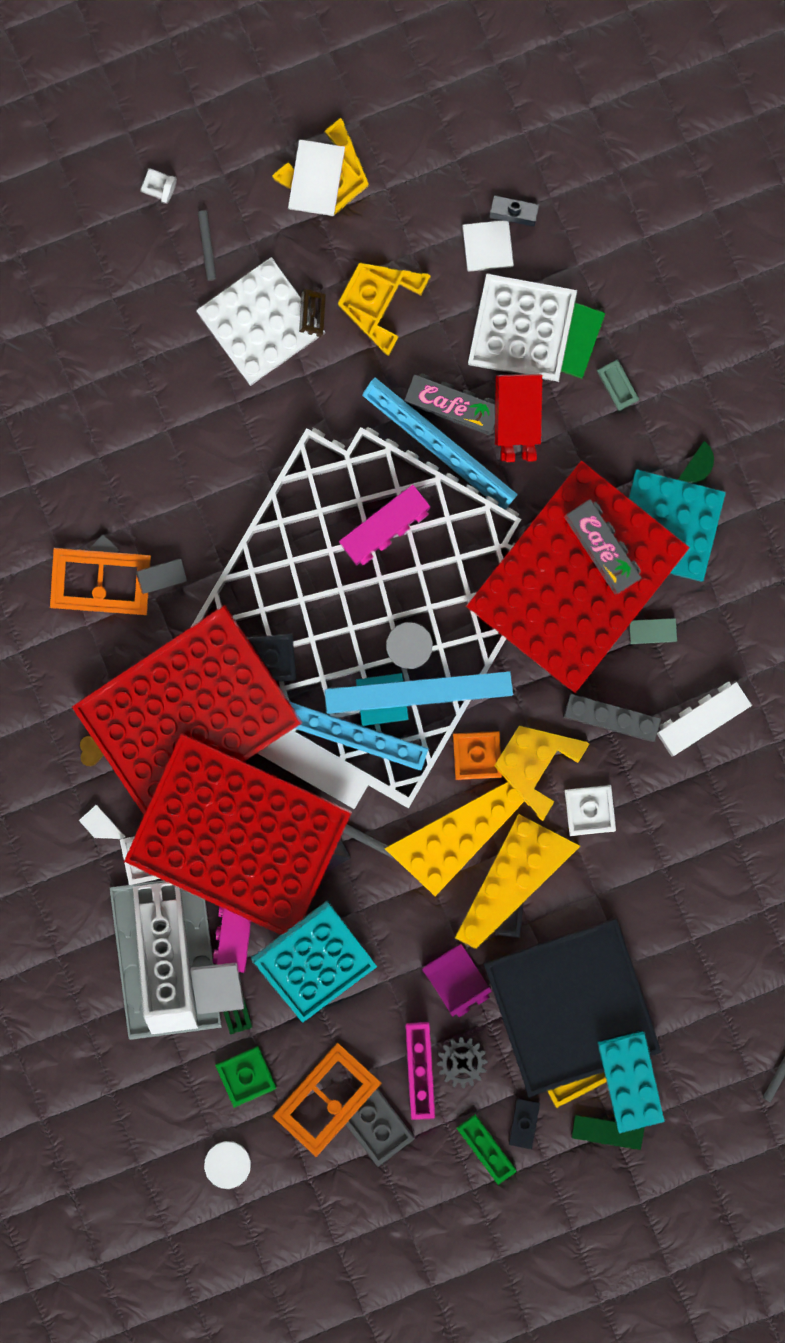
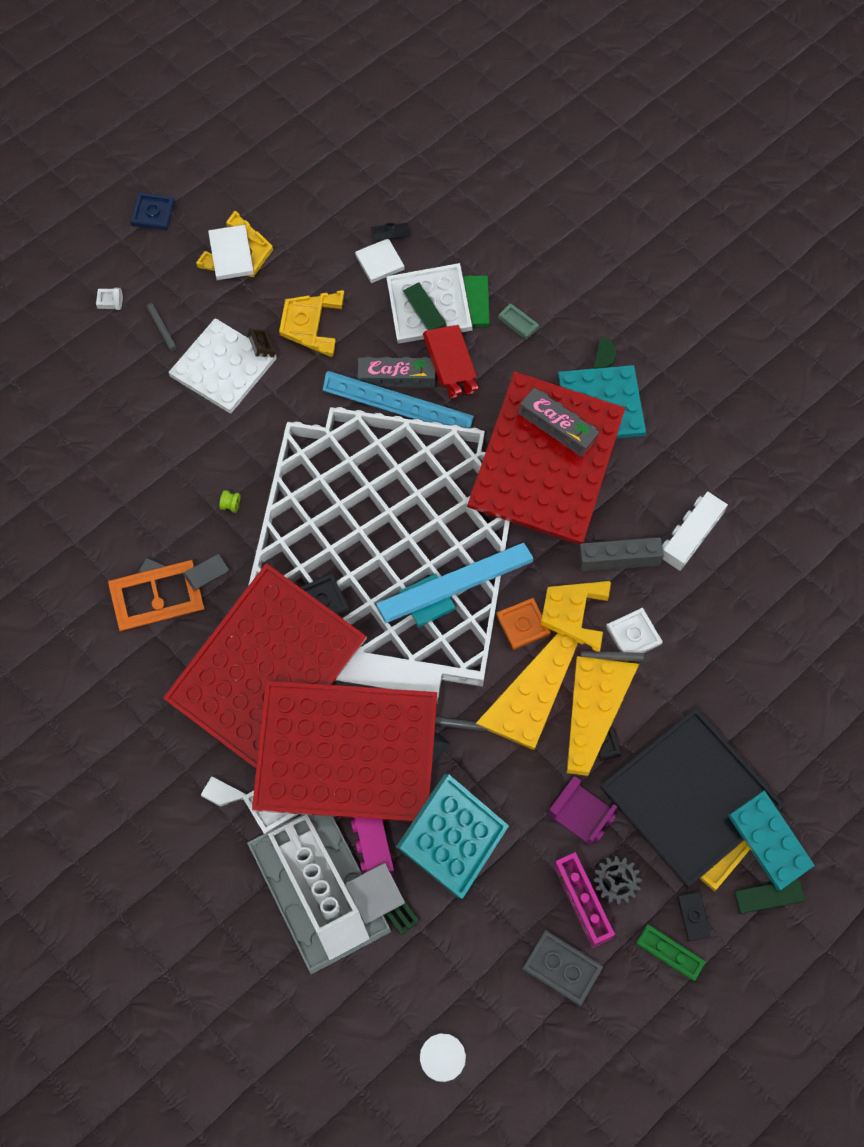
camera: 25 degrees left, 20 degrees down
pearl gold tile [80,736,104,767] -> none
green tile [215,1046,277,1108] -> none
orange door [273,1042,382,1157] -> none
medium azure tile [289,702,429,771] -> none
dark pink brick [339,485,430,566] -> none
light grey tile [386,623,432,669] -> none
sand green tile [629,618,677,644] -> none
none -> dark blue tile [130,192,175,231]
none -> lime wheel [219,490,241,513]
none -> dark green tile [403,282,447,331]
none -> dark grey bar [581,651,645,661]

